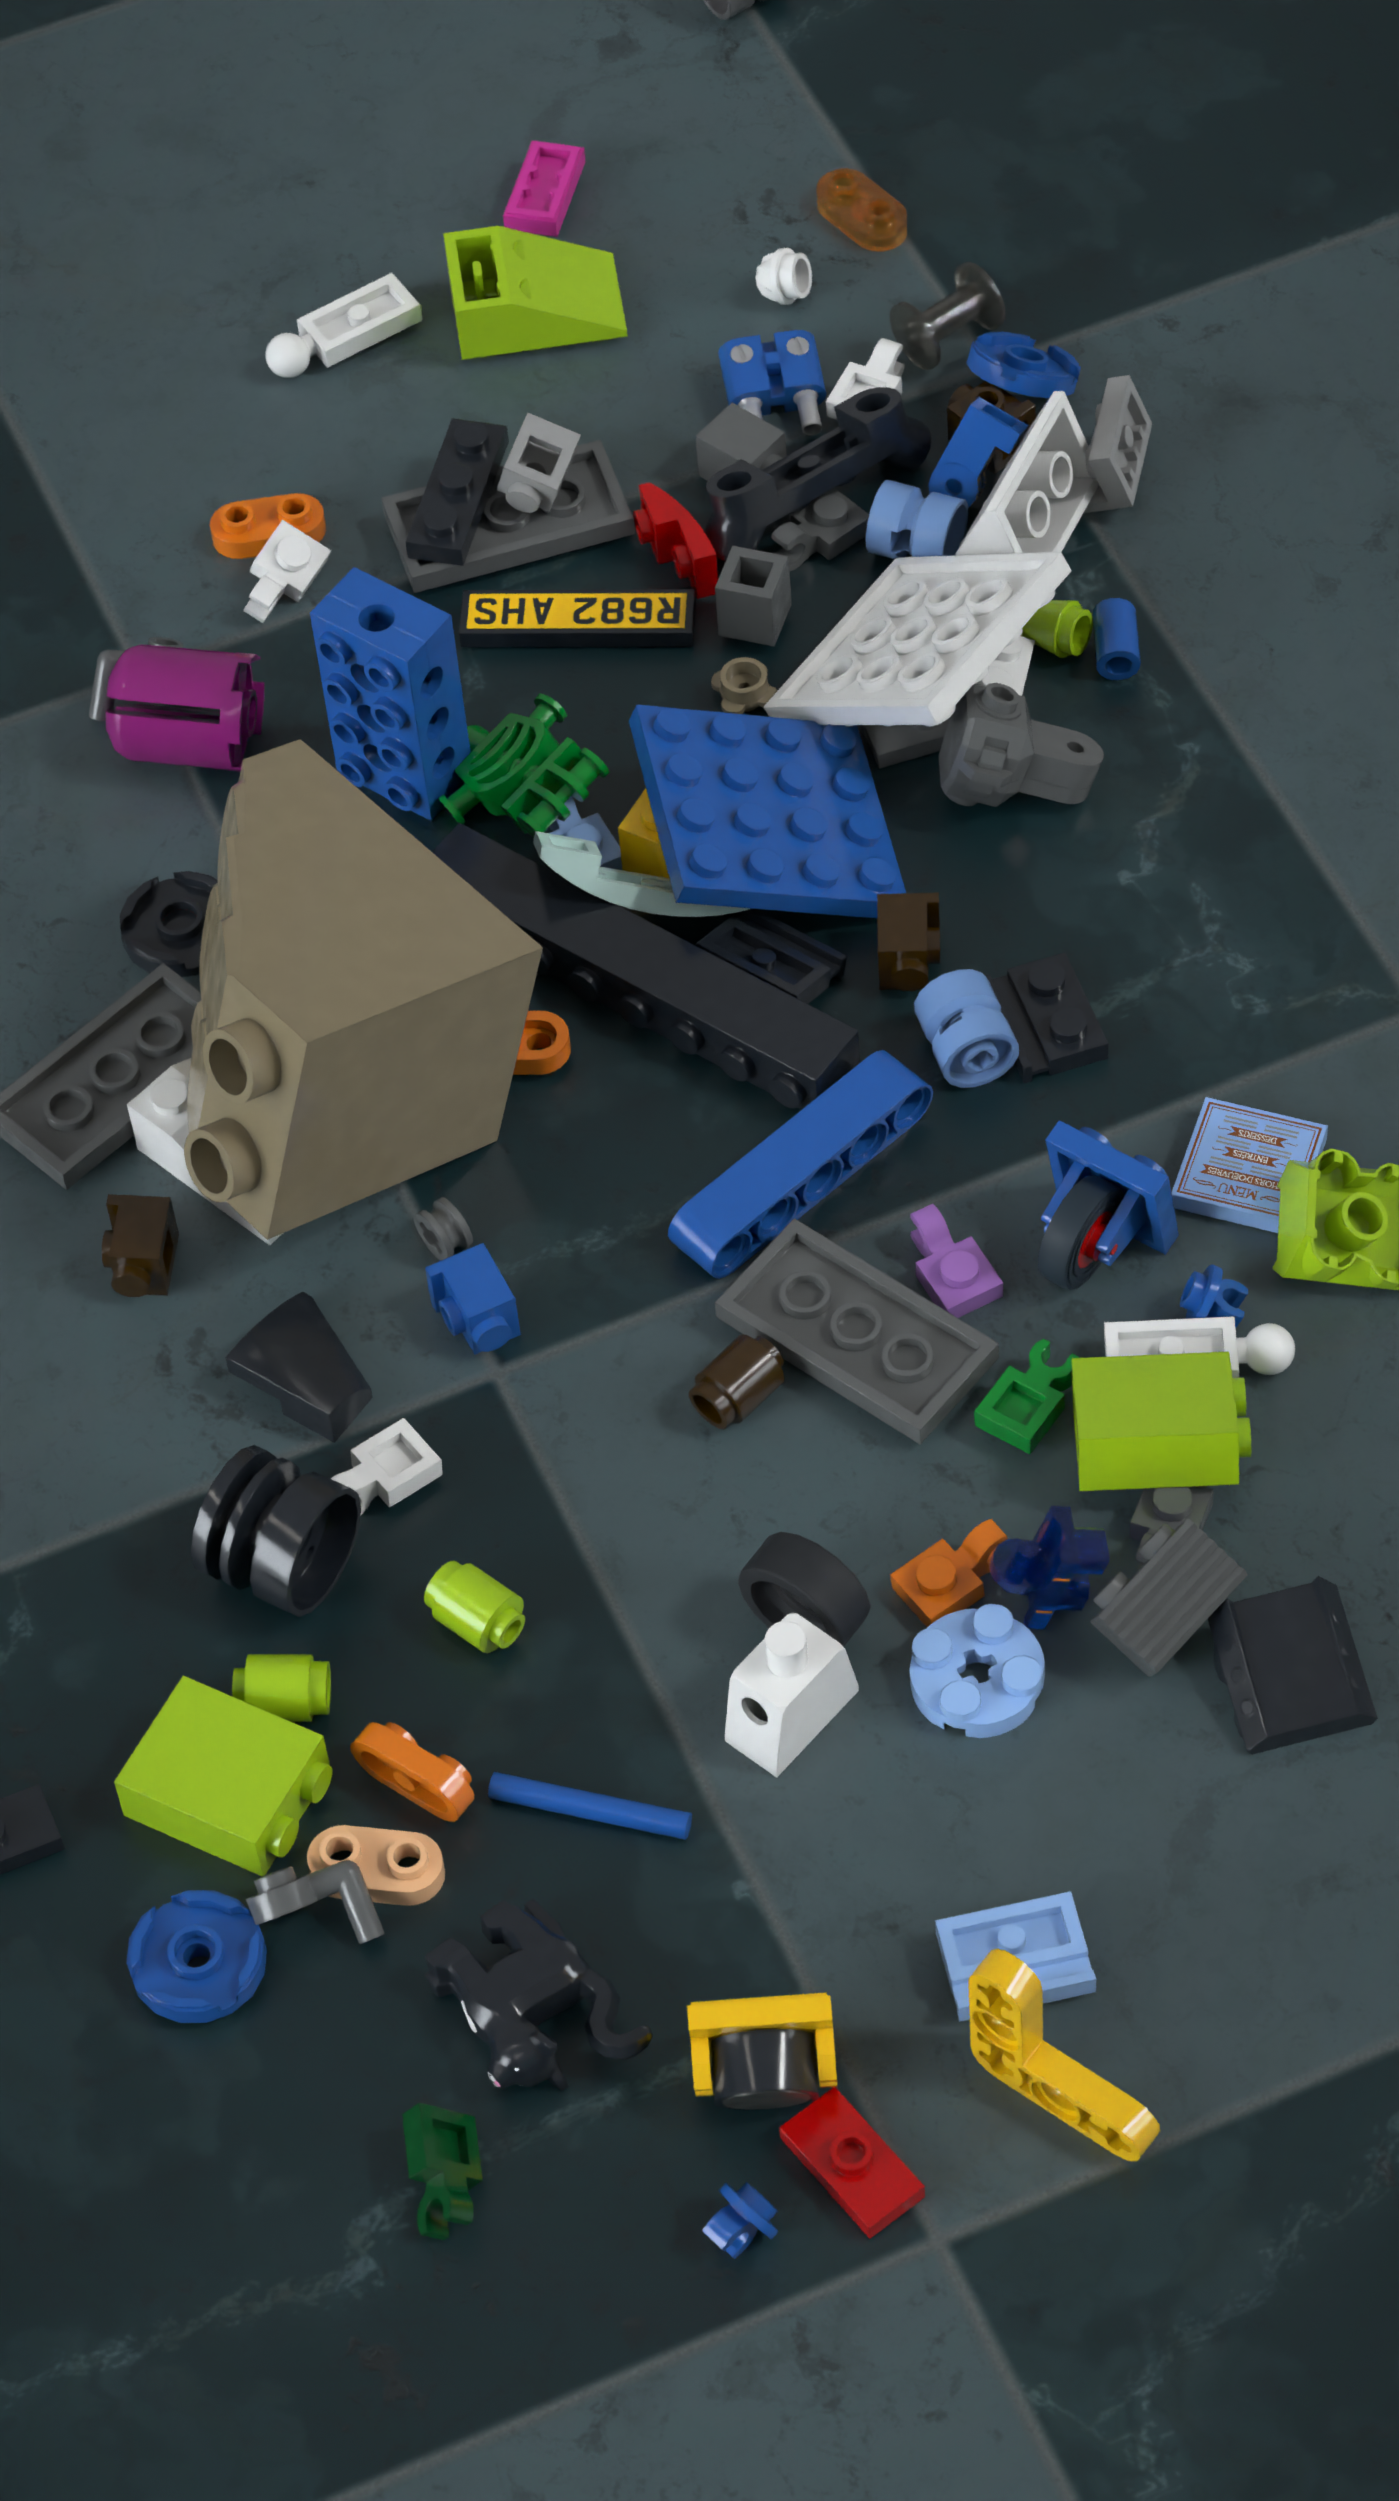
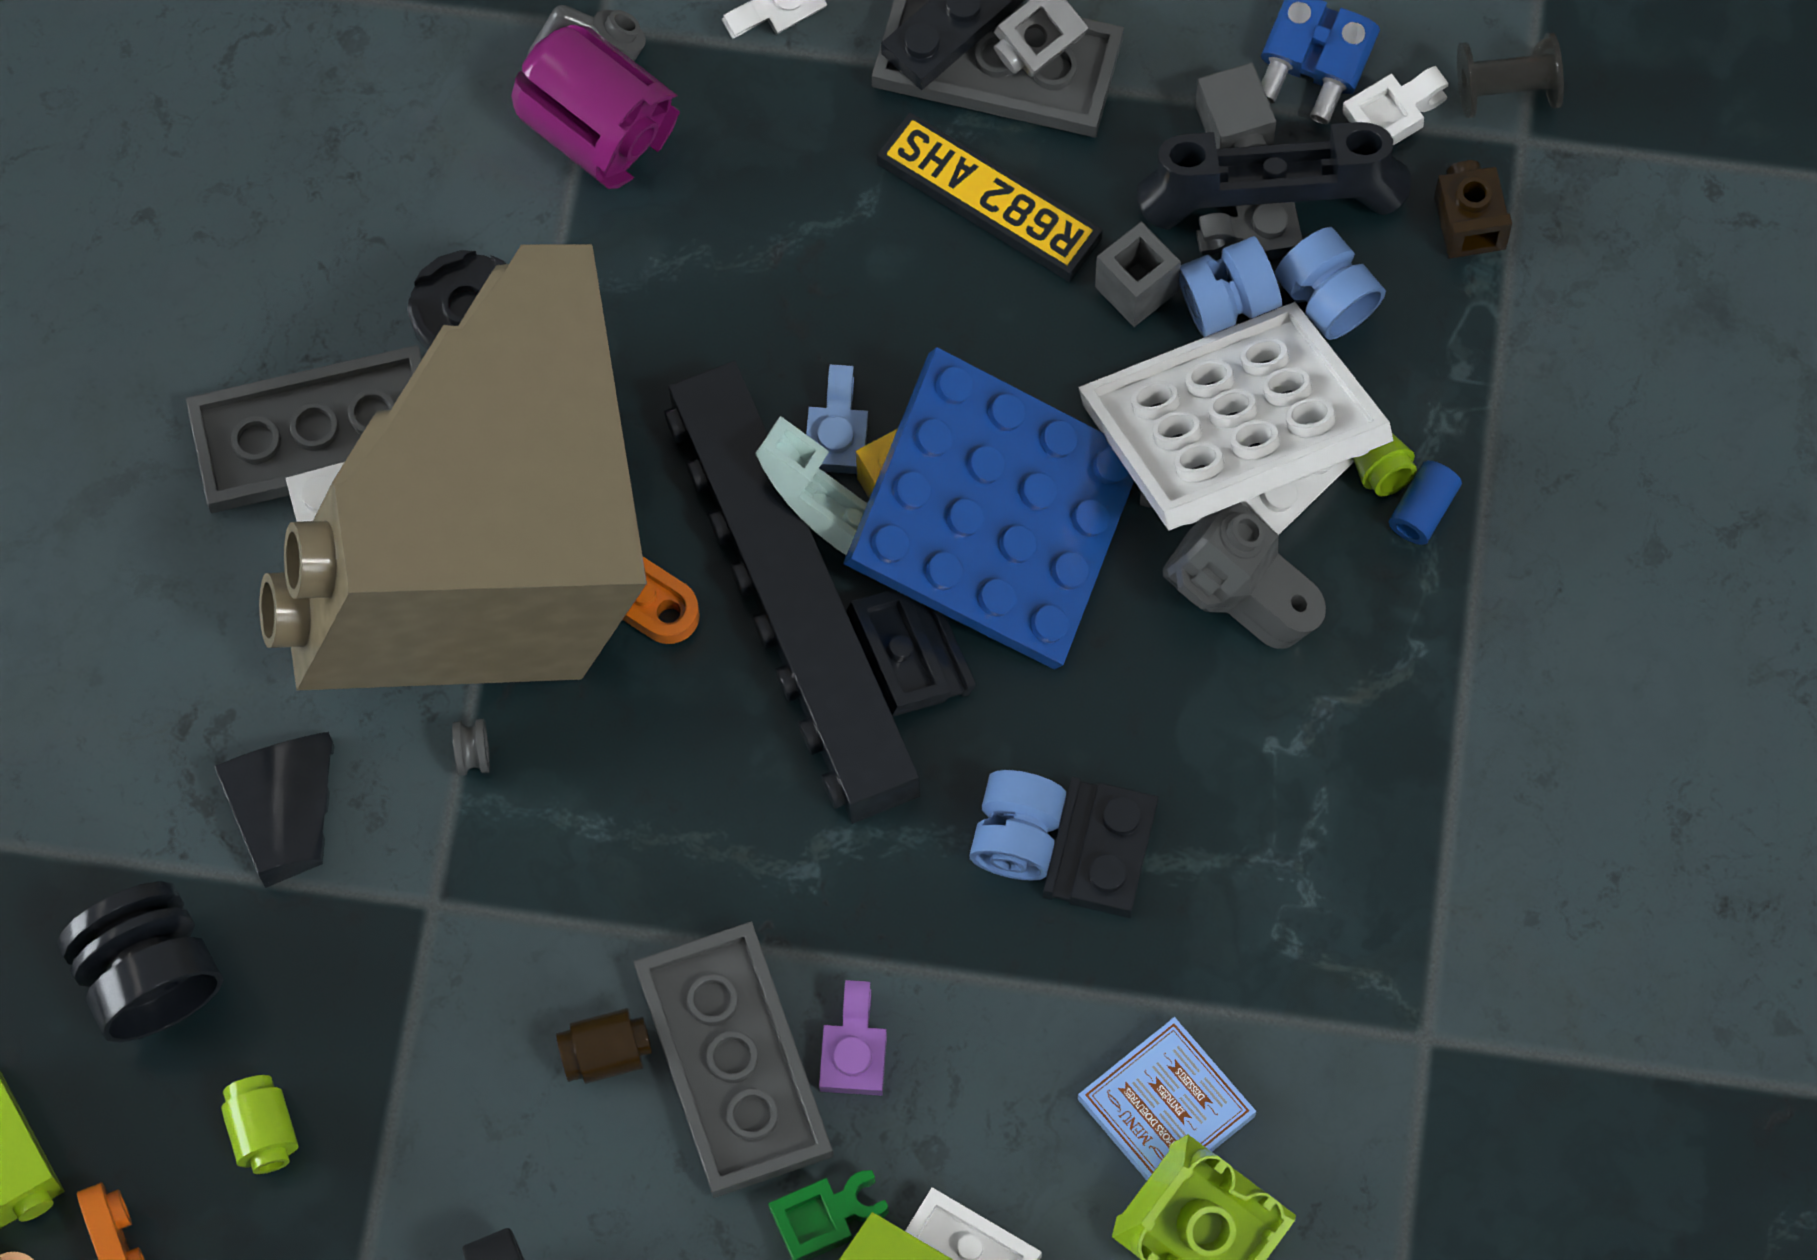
camera: 30 degrees right, 15 degrees up
dark brown brick [102,1194,179,1297] -> none
lime brick [232,1654,331,1722] -> none
blue brick [310,567,471,821] -> none
white plate [331,1418,443,1516] -> none
blue brick [425,1243,521,1355] -> none
green piece [438,694,610,838] -> none
red slope [633,482,718,599] -> none
blue beam [668,1050,933,1279] -> none
dark tan plate [711,657,777,714] -> none
dark brown brick [877,892,940,991] -> none
blue leg [929,397,1028,508] -> none
white slope [956,391,1099,555] -> none
blue plate [967,332,1081,398] -> none
blue plate [1038,1120,1179,1290] -> none
light grey bracket [1084,375,1152,513] -> none
blue plate [1180,1264,1248,1329] -> none
none -> medium blue wheel [1179,236,1282,337]

